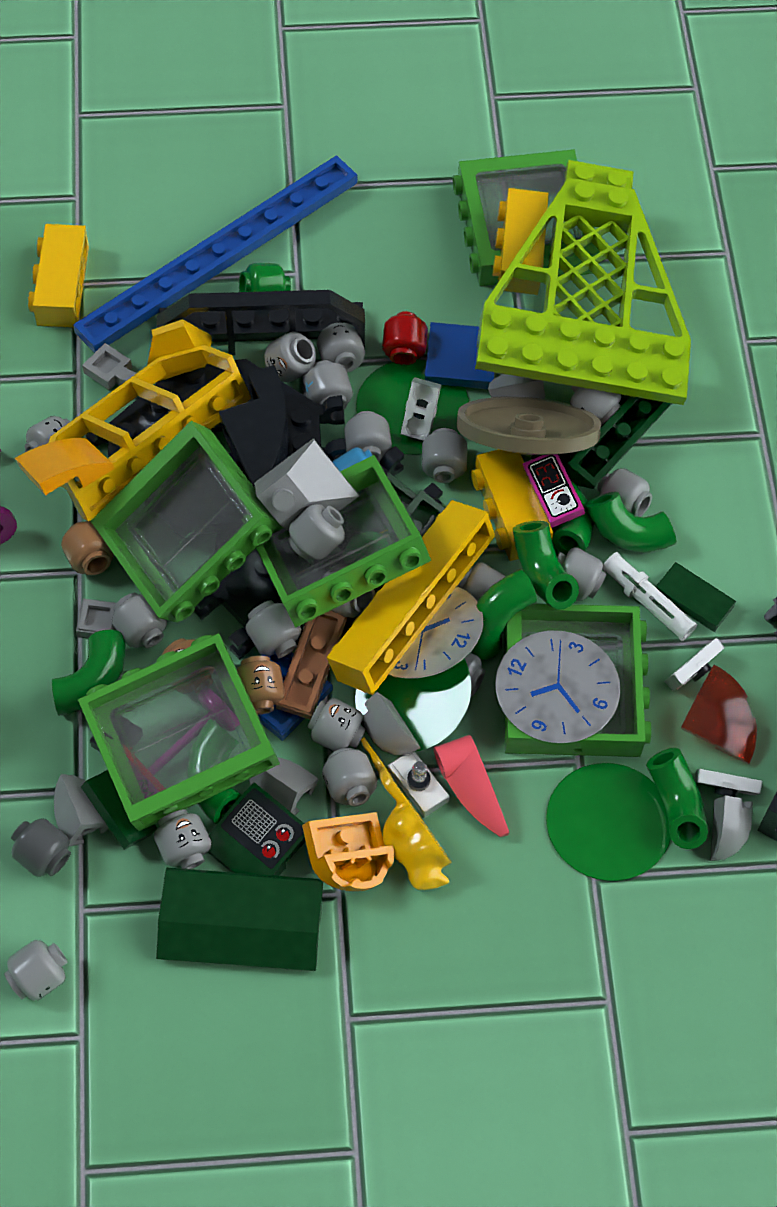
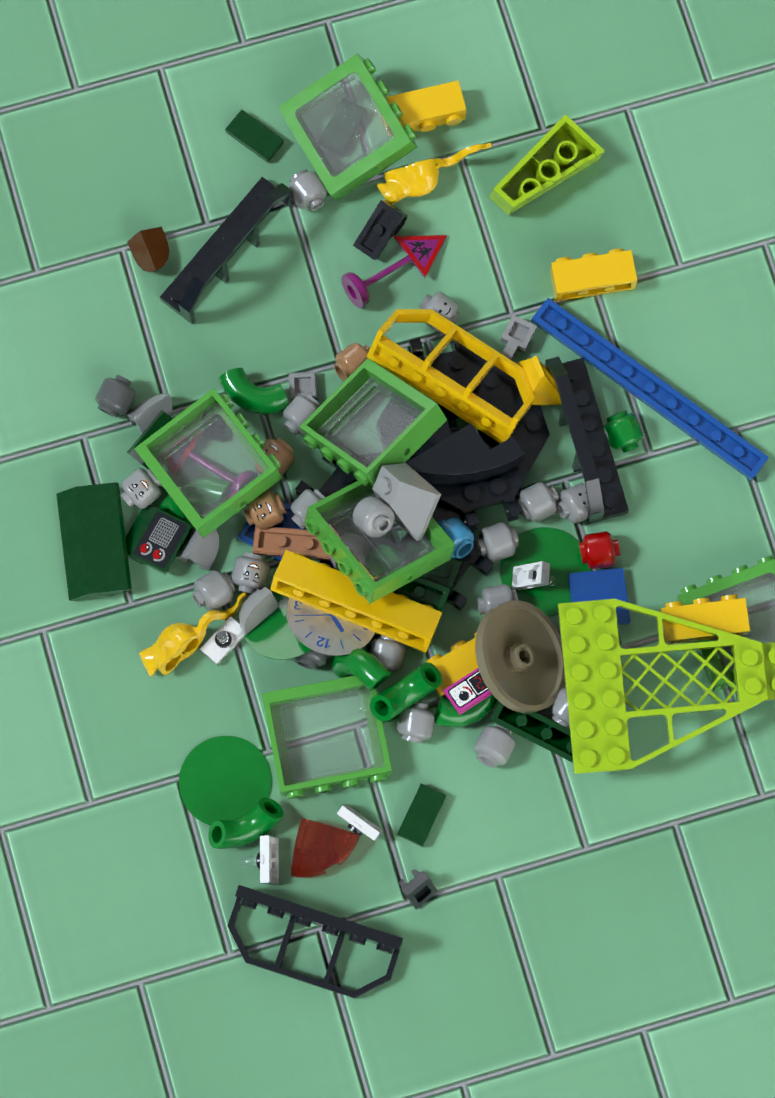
camera: 80 degrees right, 15 degrees up
light grey head [4,940,68,1000] -> none
light orange slope [15,438,115,495] -> none
light grey head [264,332,316,383] -> none
light orange slope [302,812,394,891] -> none
coral piece [433,734,509,837] -> none
flat silver sticker [495,631,620,743] -> none
green cylinder [585,492,677,553] -> none
white pin [602,552,698,641] -> none
light grey brick [710,796,753,861] -> none

